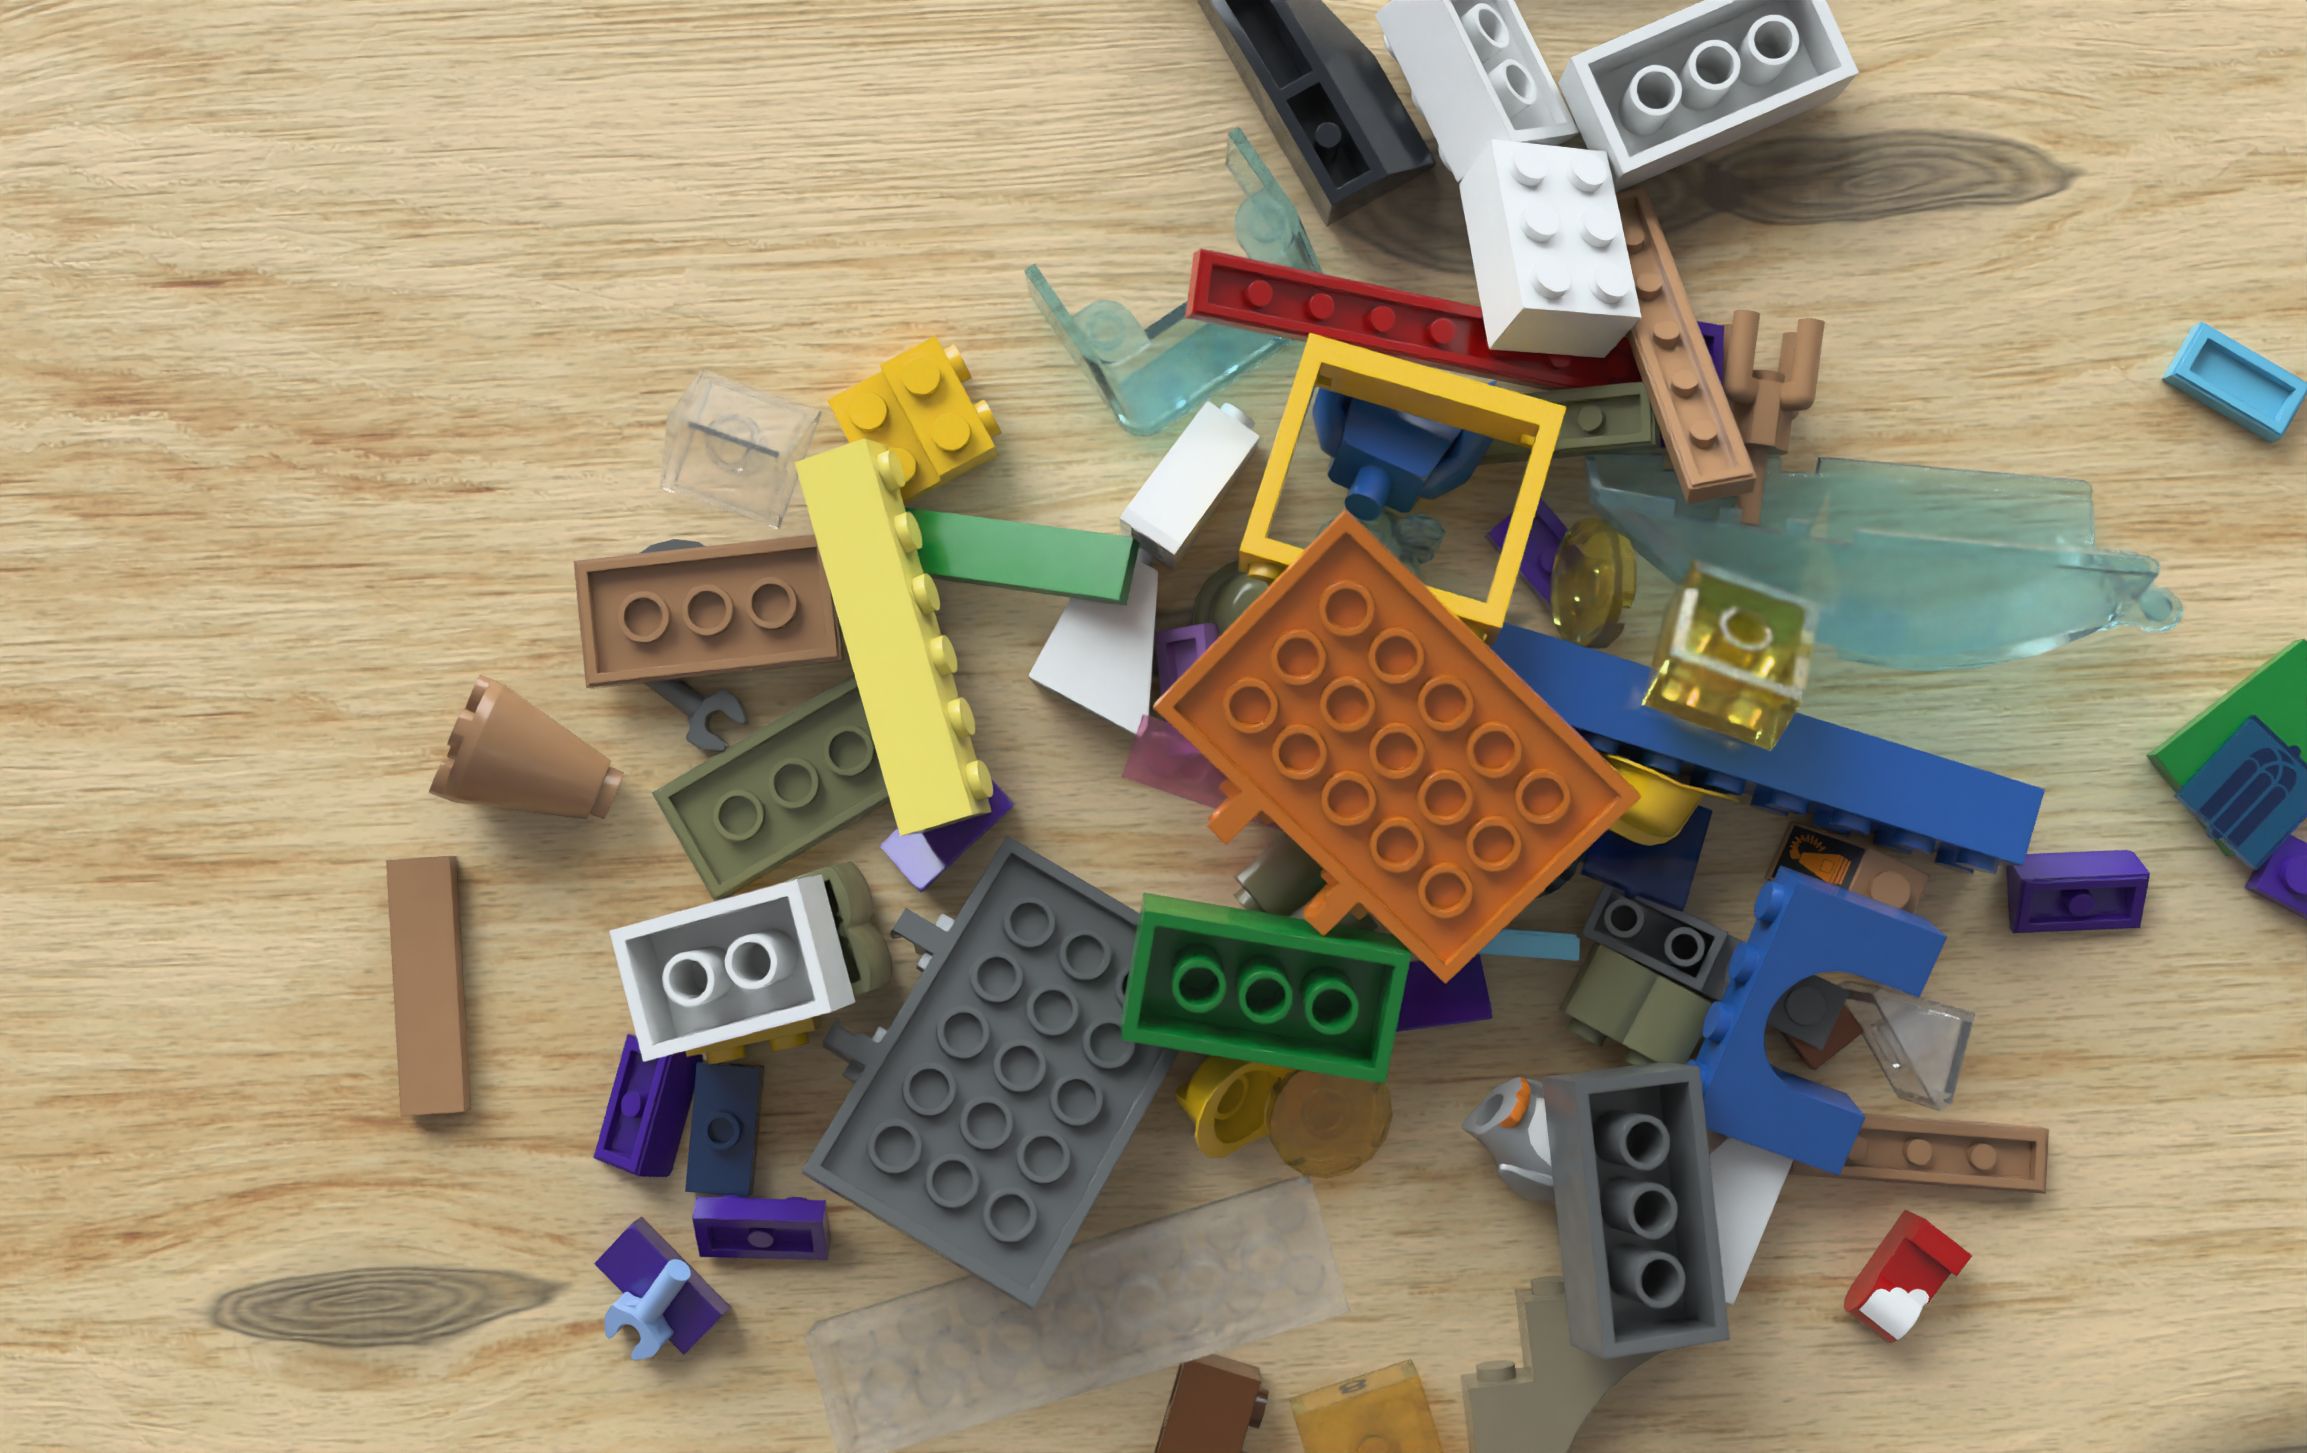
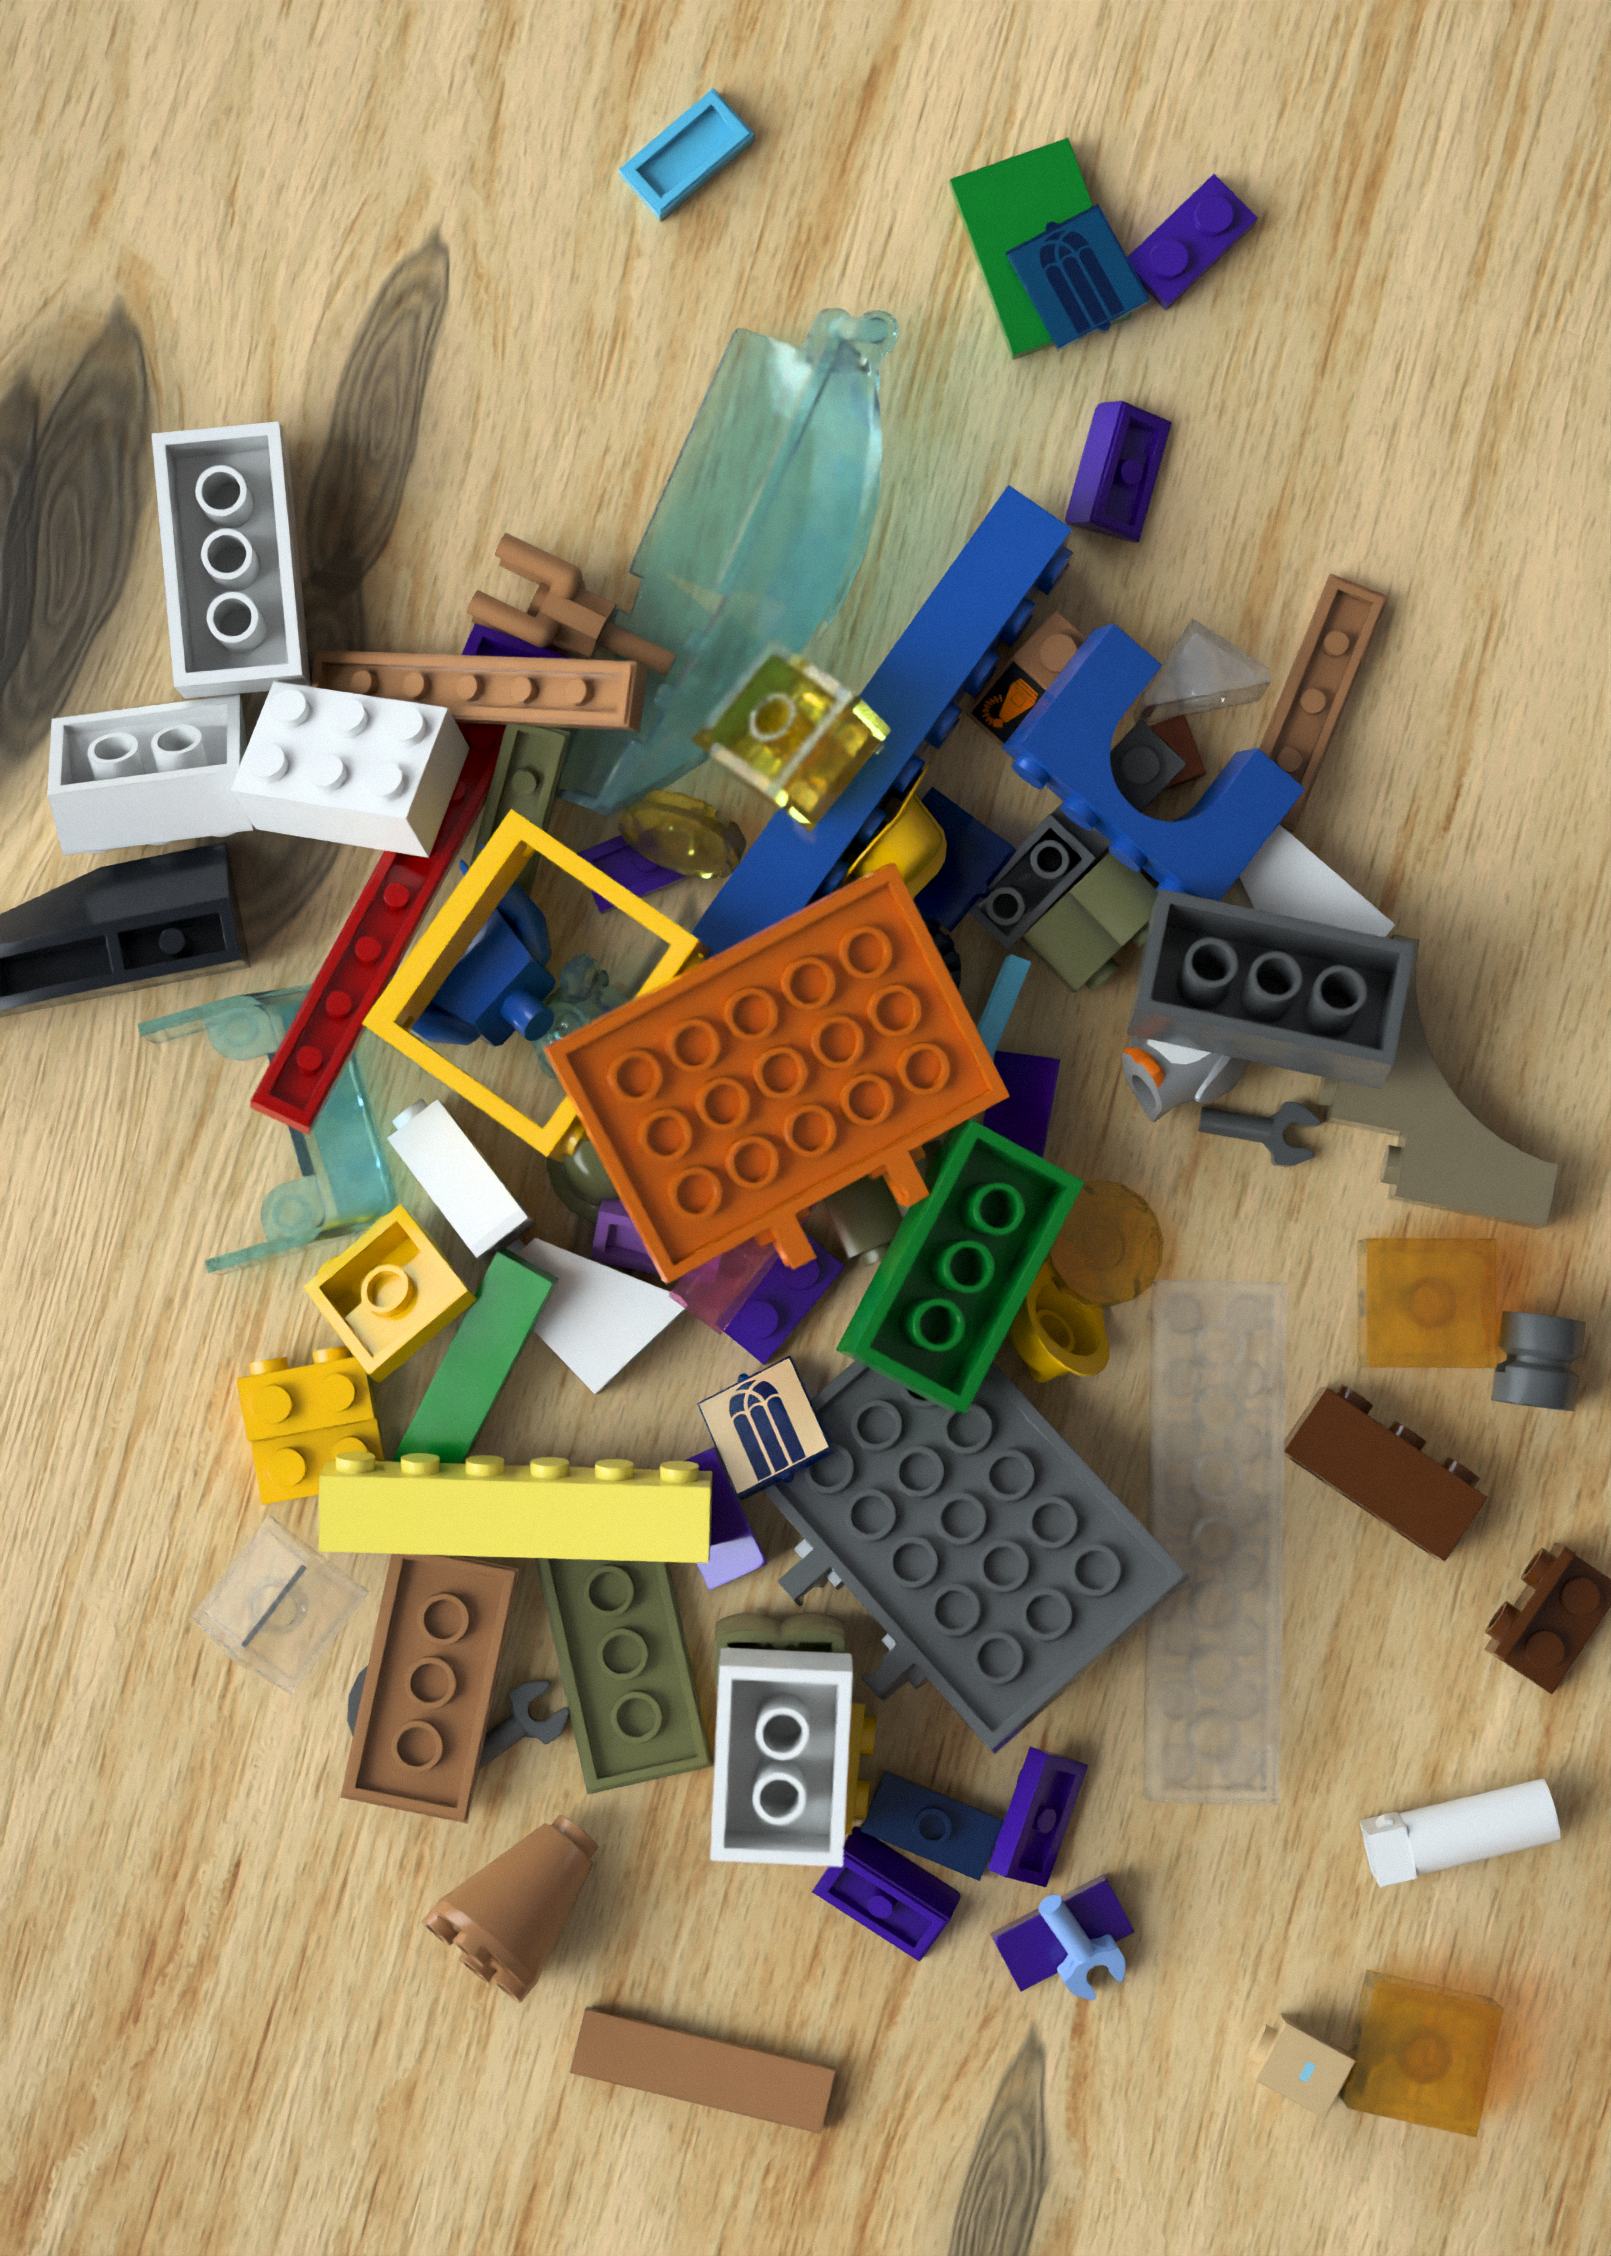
camera: 75 degrees left, 0 degrees up
red leg [1843,1210,1972,1343] -> none
none -> yellow plate [303,1204,478,1384]
none -> piece [697,1356,835,1501]
none -> dark purple plate [715,1232,845,1365]
none -> dark grey bar [1198,1101,1320,1167]

